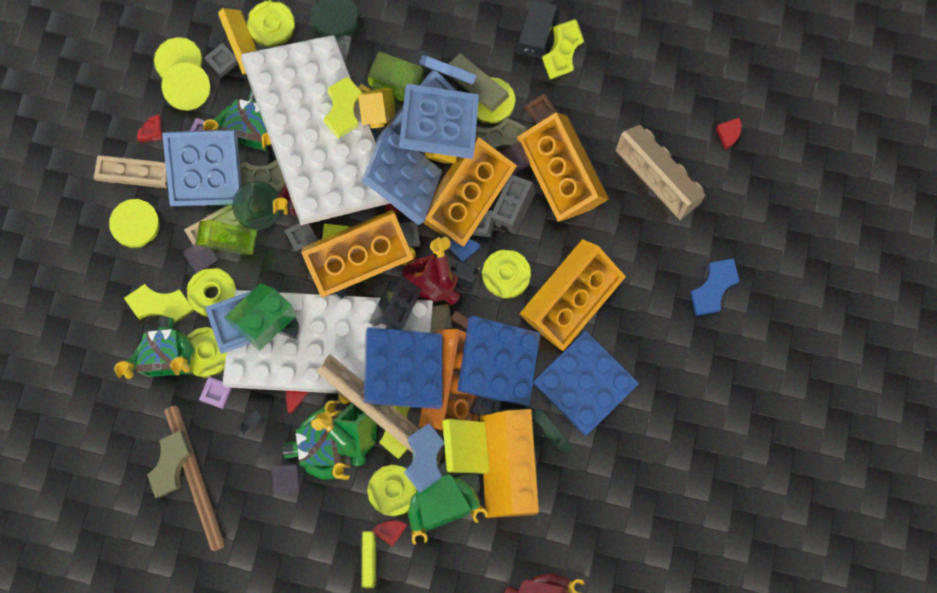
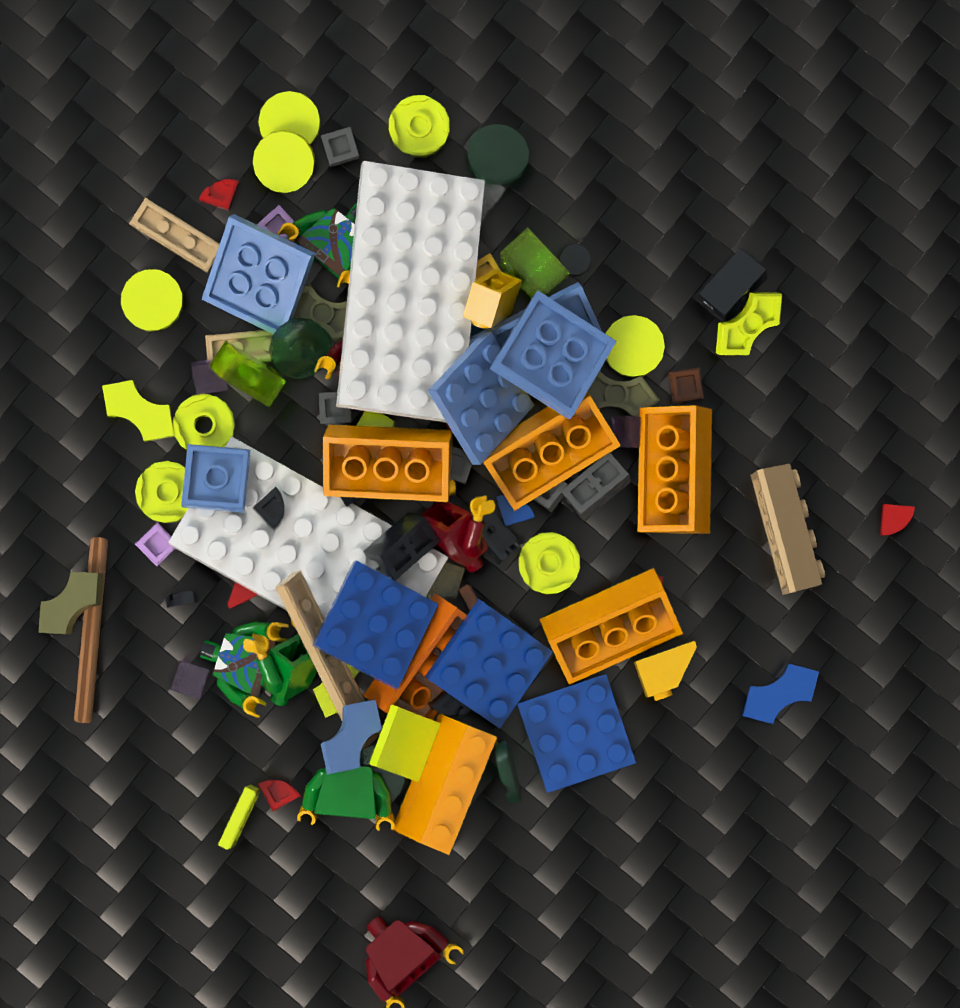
camera: 25 degrees right, 10 degrees up
torso [114,317,196,379] -> none
yellow tile [218,8,257,74] -> none
green slope [224,283,296,351] -> none
neon yellow tile [323,76,362,139] -> none
neon yellow tile [367,465,417,516] -> none
medium blue tile [419,55,477,84] -> none
olive tile [449,53,509,112] -> none
none -> yellow slope [634,641,697,701]

